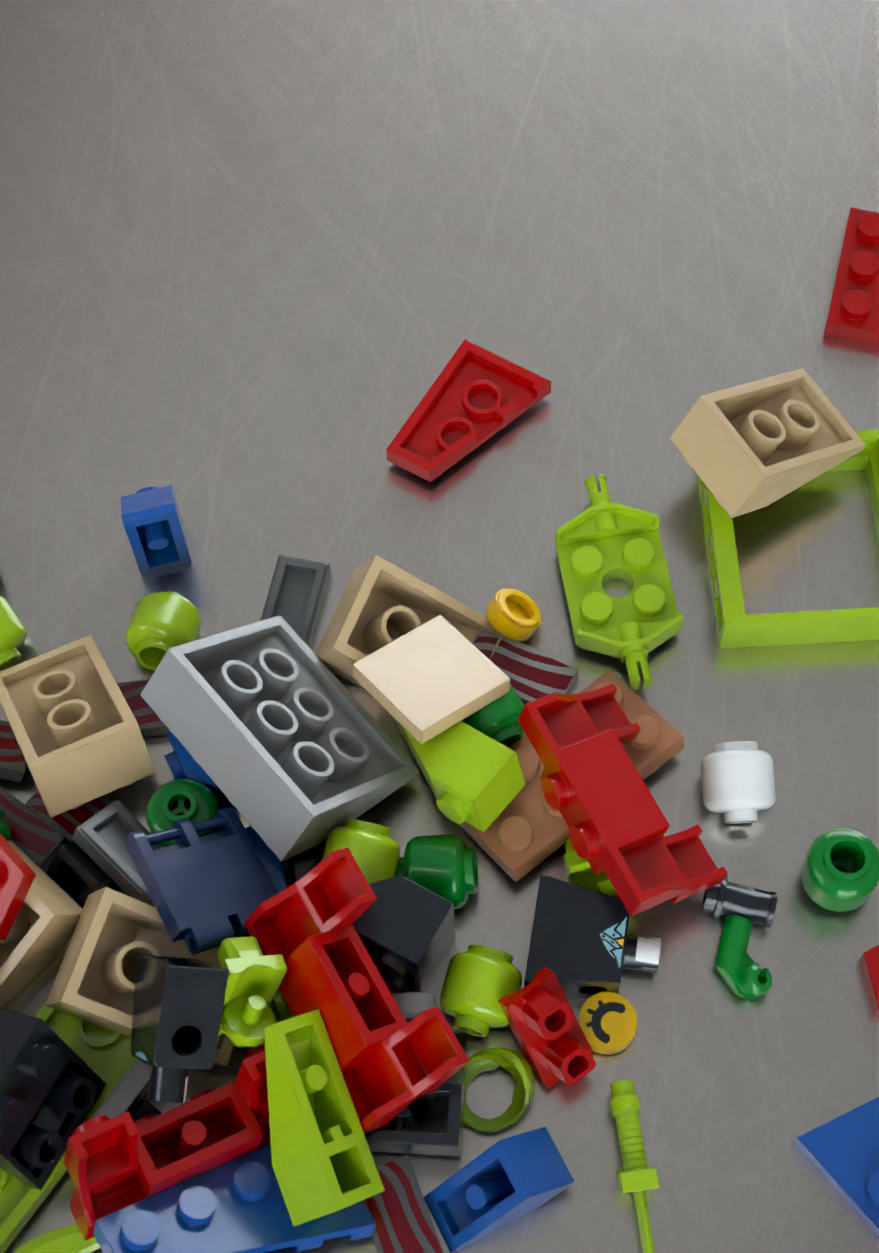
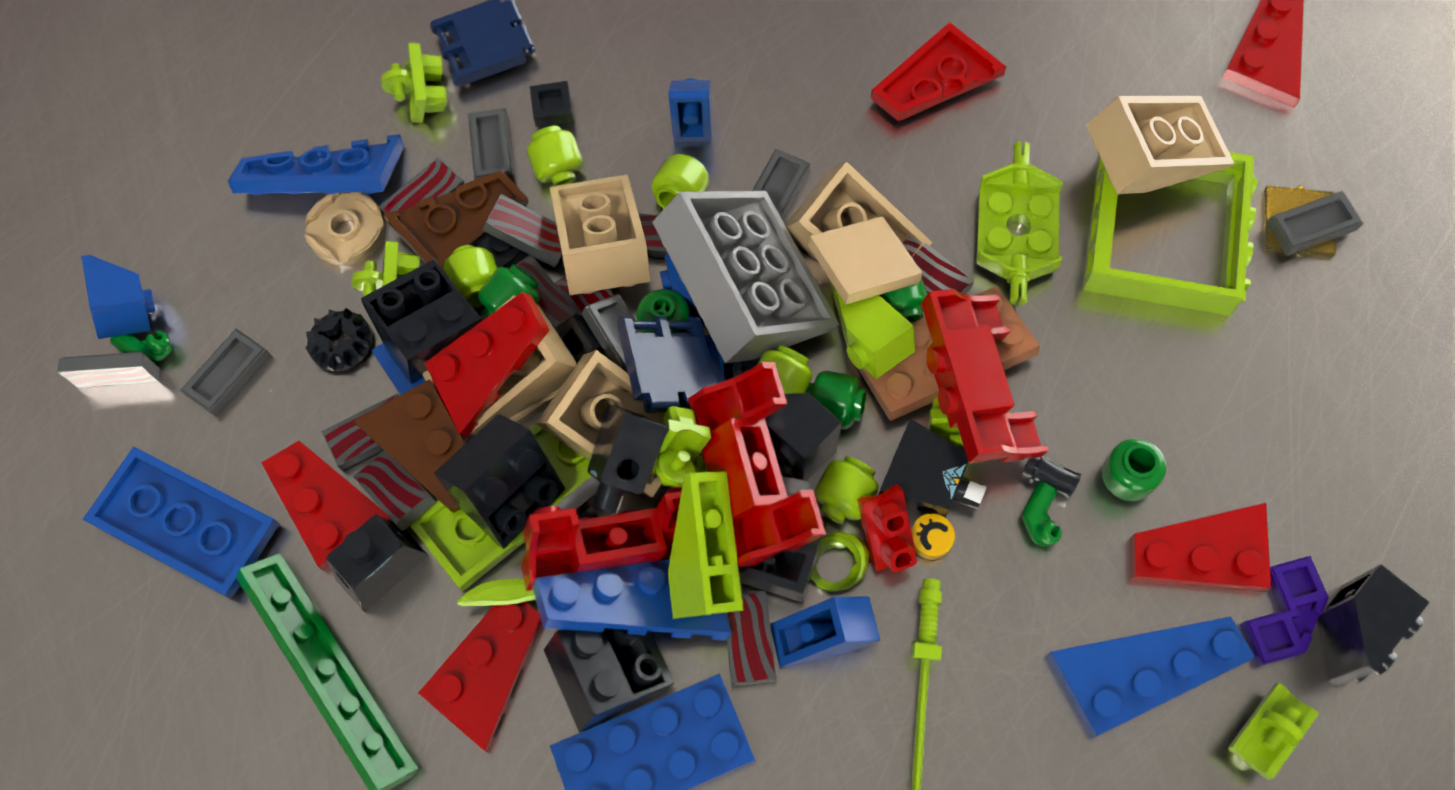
camera: 15 degrees right, 5 degrees up
yellow tile [486,588,542,641] -> none
white head [701,741,776,824] -> none

